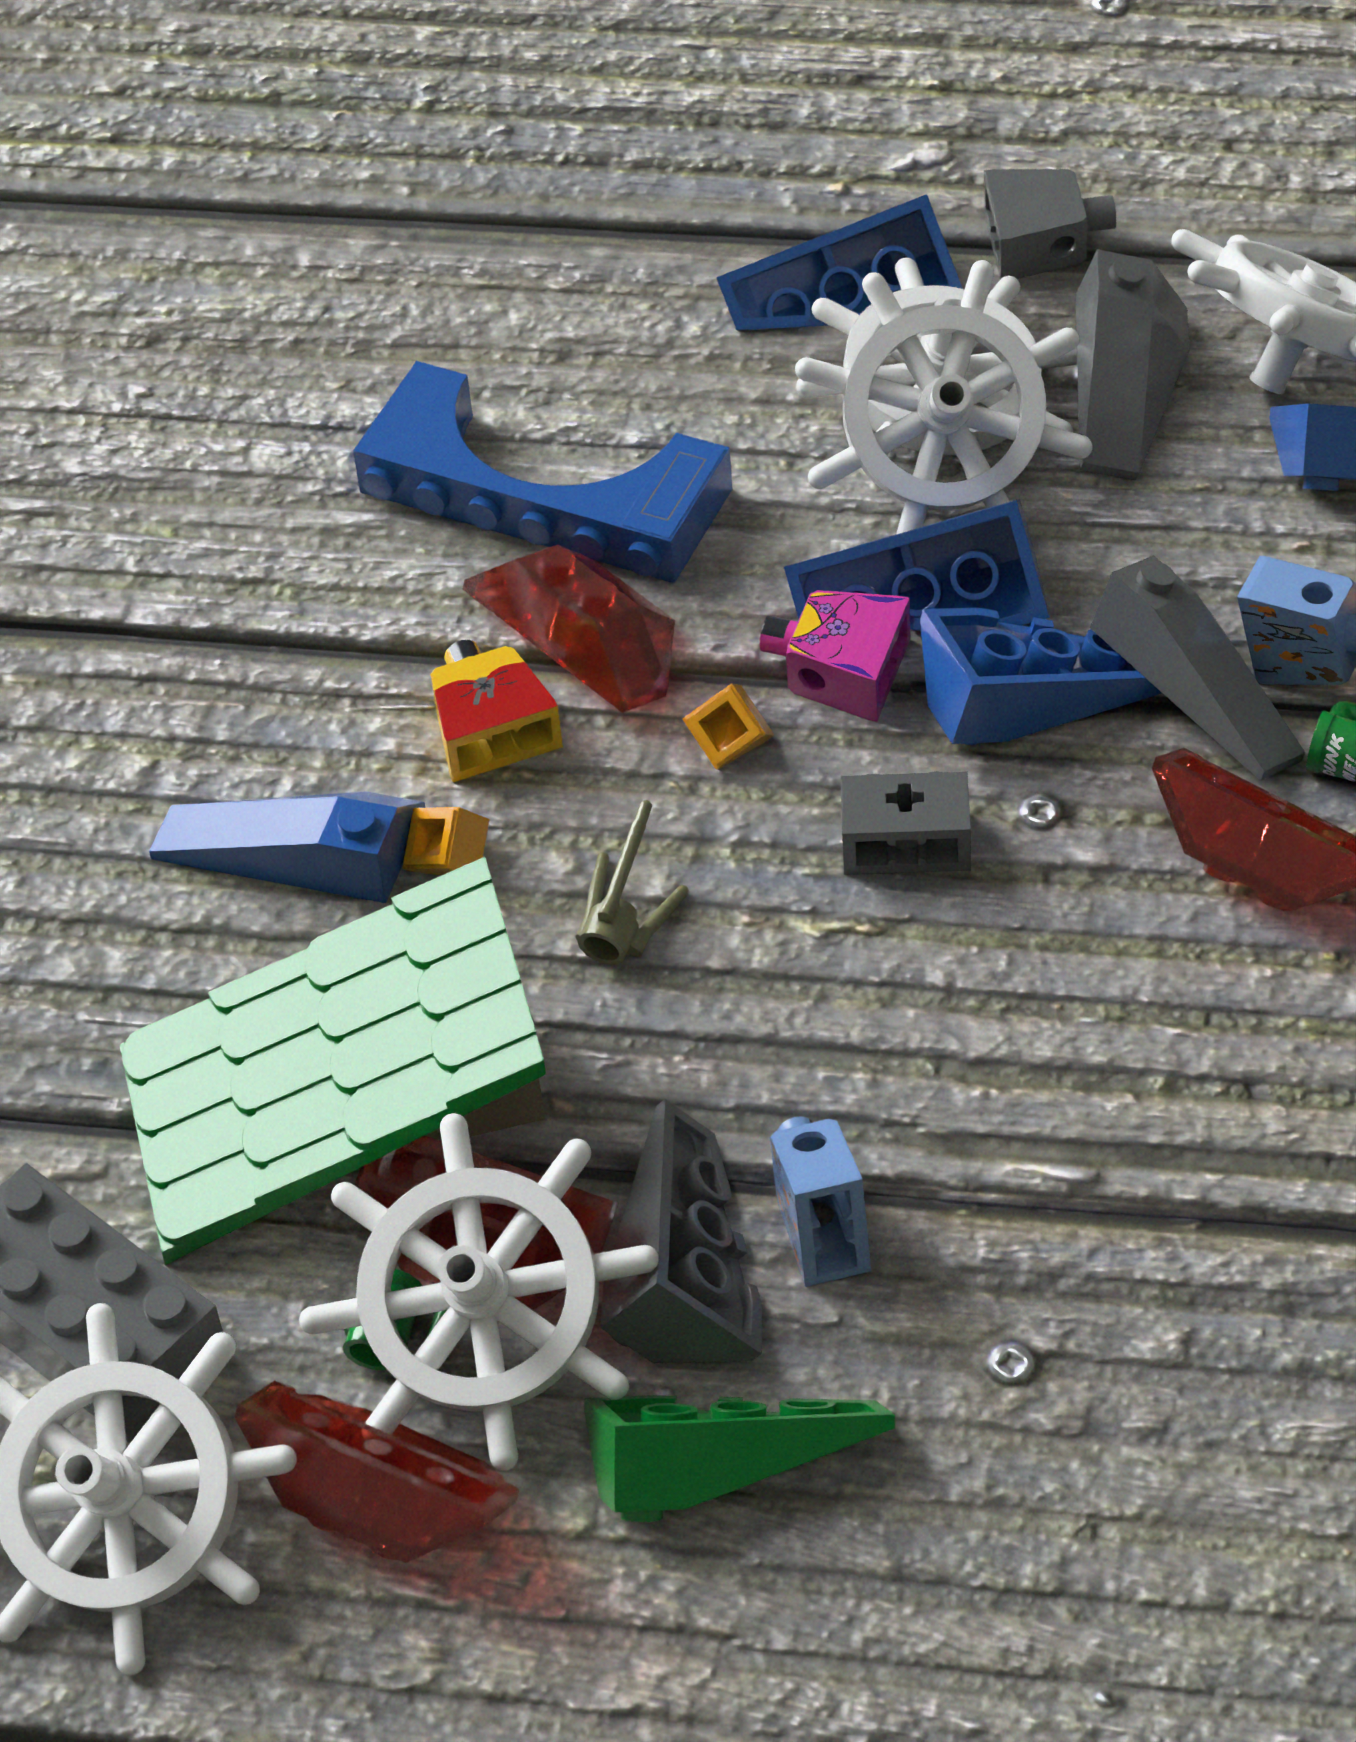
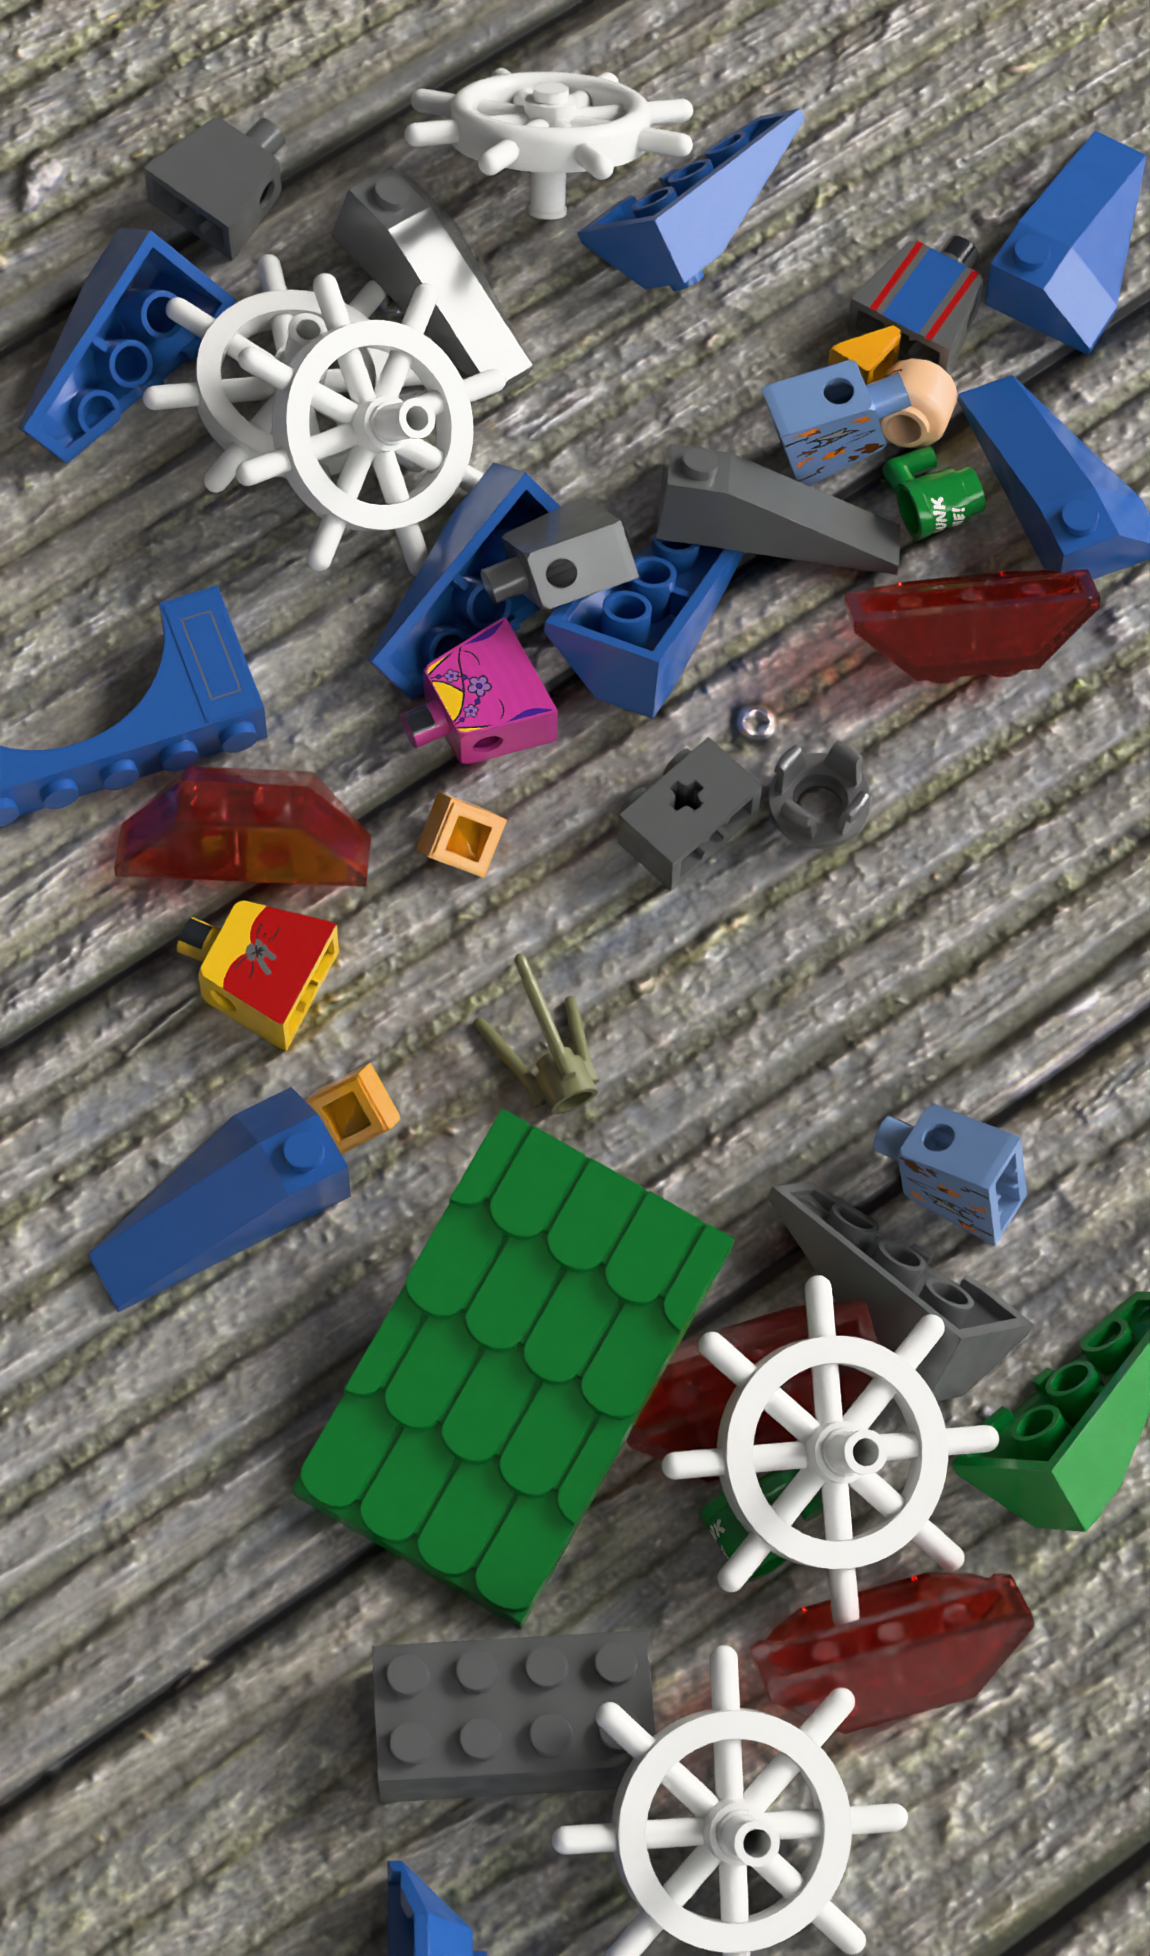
camera: 50 degrees left, 15 degrees up
none -> dark grey torso [481,496,639,610]
none -> flat silver piece [768,740,872,849]

